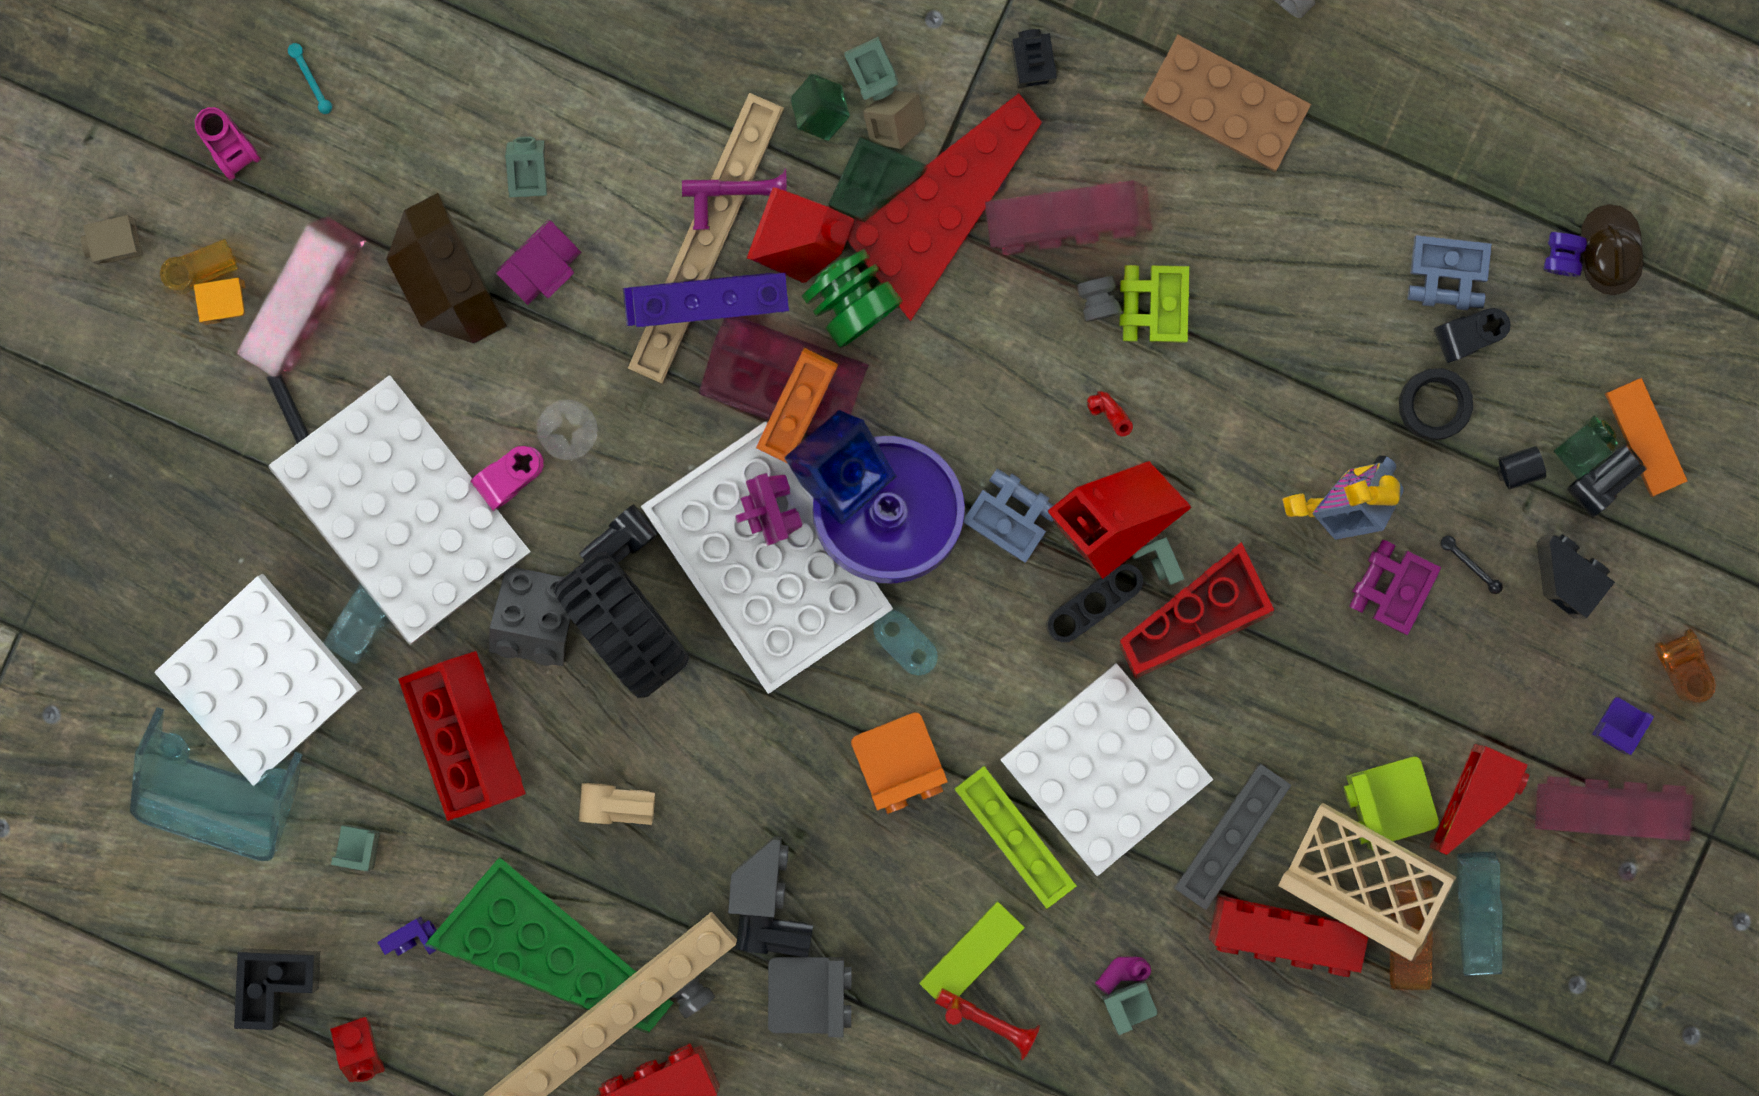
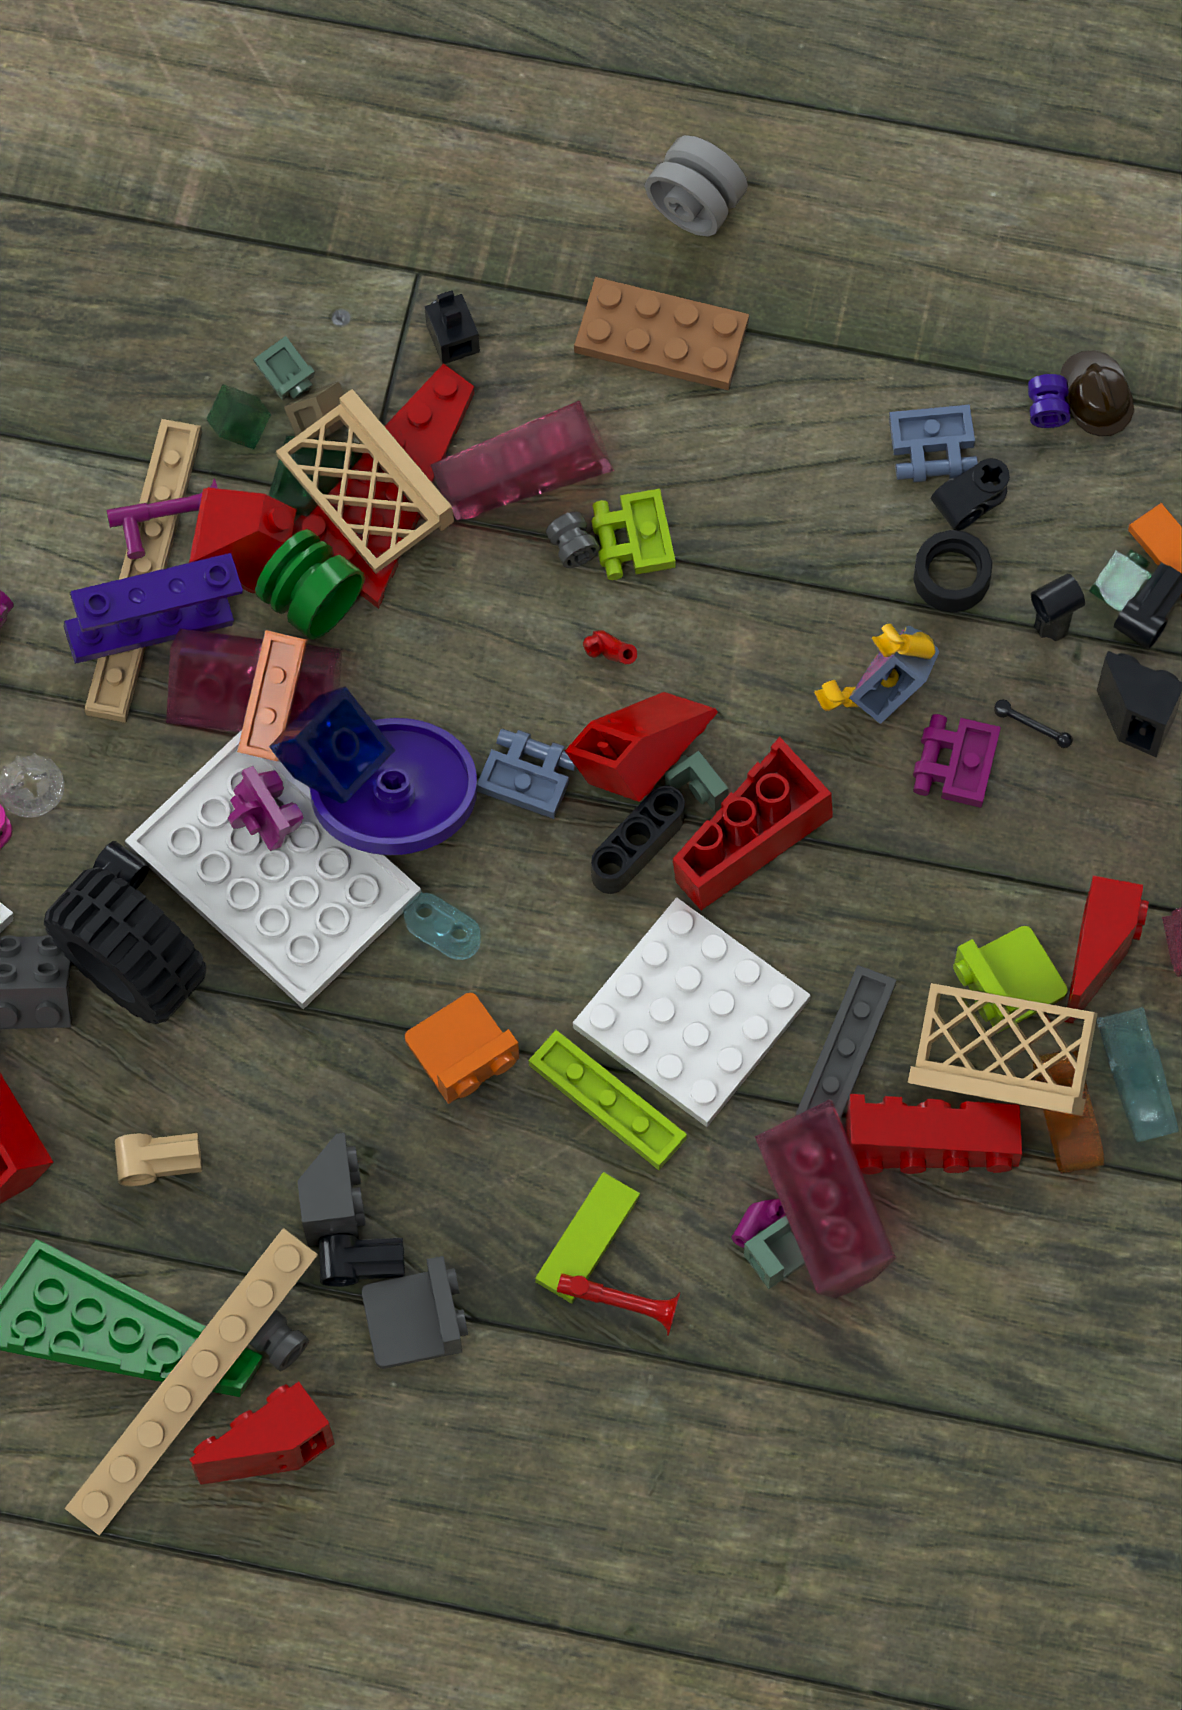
camera: 10 degrees left, 20 degrees down
none -> tan fence [276,389,454,573]
none -> clear pink slope [755,1099,896,1299]

